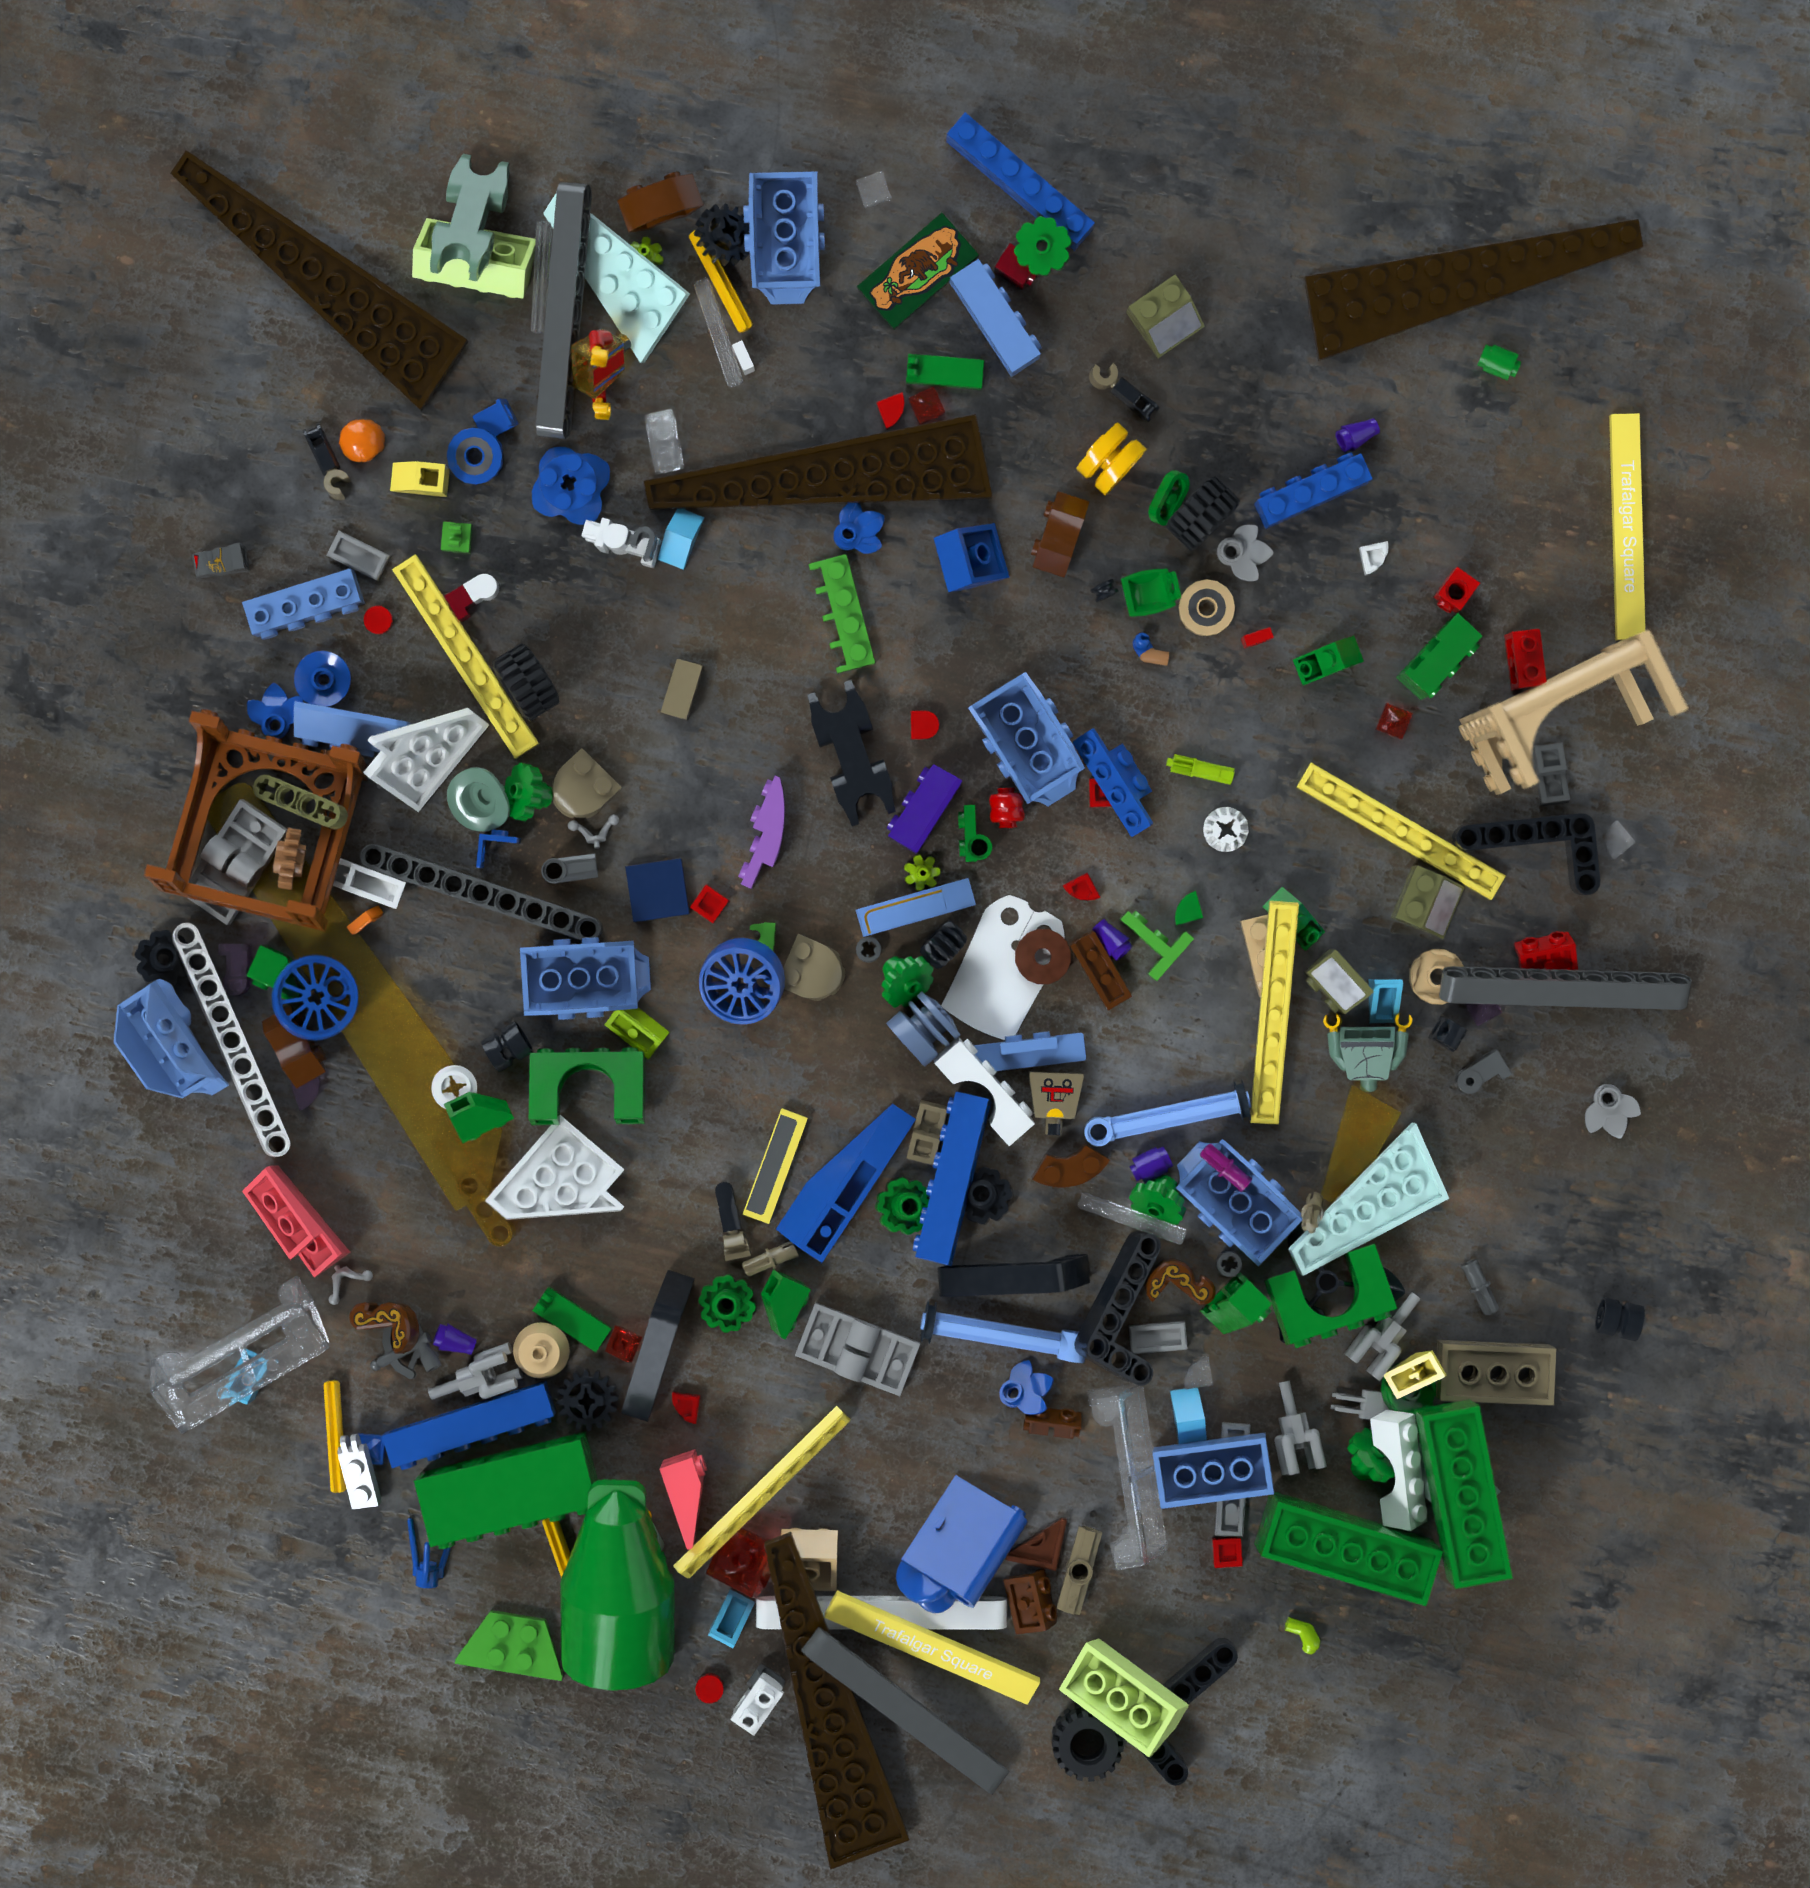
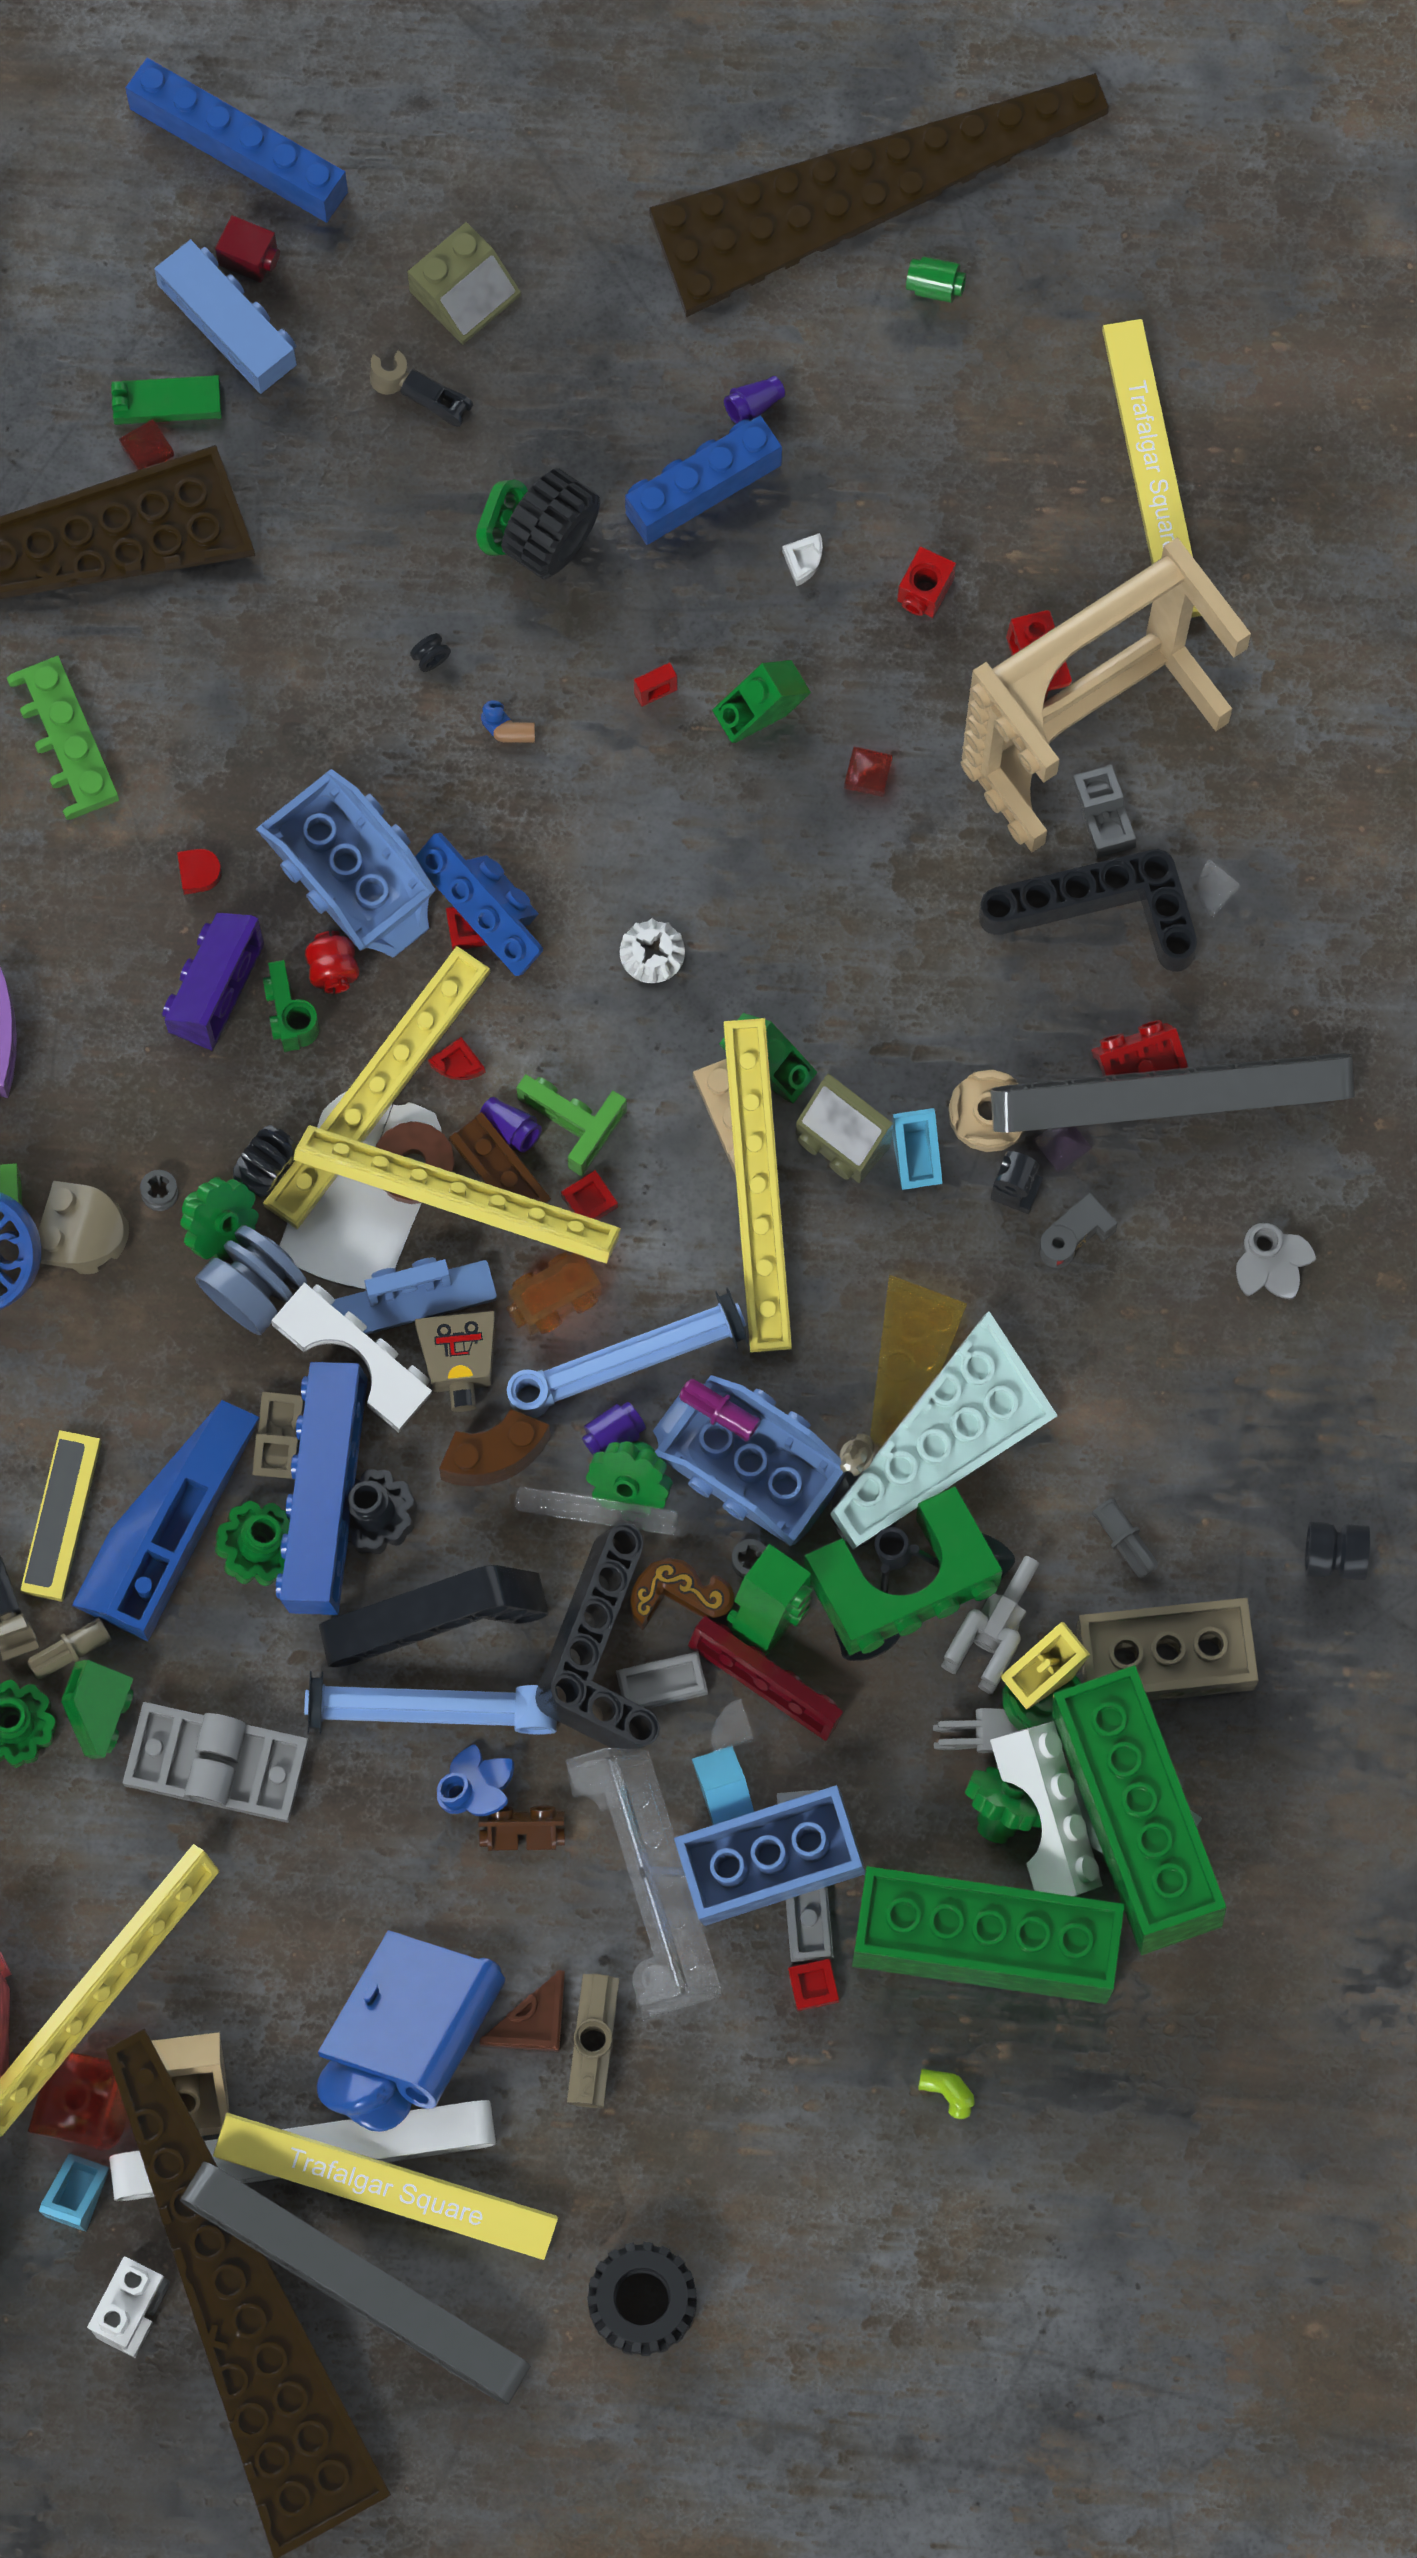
camera: 10 degrees left, 15 degrees down
red tile [695,1673,724,1703] -> none
black piece [807,680,896,827] -> none
blue plate [833,503,885,554] -> none
clear tile [855,171,891,209] -> none
medium blue slope [856,878,976,937] -> none
tile [857,213,979,330] -> none
red tile [876,392,904,430] -> none
lime plant [904,854,941,891] -> none
blue slope [934,523,1009,592] -> none
reddish brown bracket [1003,1569,1057,1635] -> none
green plant [1014,216,1072,276] -> none
reddish brown brick [1031,491,1090,578] -> none
yellowish green slope [1059,1639,1189,1757] -> none
yellow wheel [1076,422,1147,496] -> none
green piece [1121,569,1181,617] -> none
black beam [1141,1638,1238,1786] -> none
lime piece [1166,754,1234,785] -> none
green tile [1174,891,1203,925] -> none
tan tile [1178,579,1235,636] -> none
light grey plate [1217,525,1273,581] -> none
light grey plant [1274,1381,1327,1475] -> none
light yellow tile [1296,763,1506,900] -> none
sand green torso [1323,1013,1412,1092] -> none
olive slope [1391,865,1465,939] -> none
green wedge [1396,613,1482,700] -> none
none -> light yellow tile [263,946,490,1229]
none -> light yellow tile [293,1125,621,1264]
none -> clear orange brick [506,1252,602,1336]
none -> red tile [561,1170,618,1220]
none -> dark red plate [688,1615,844,1741]

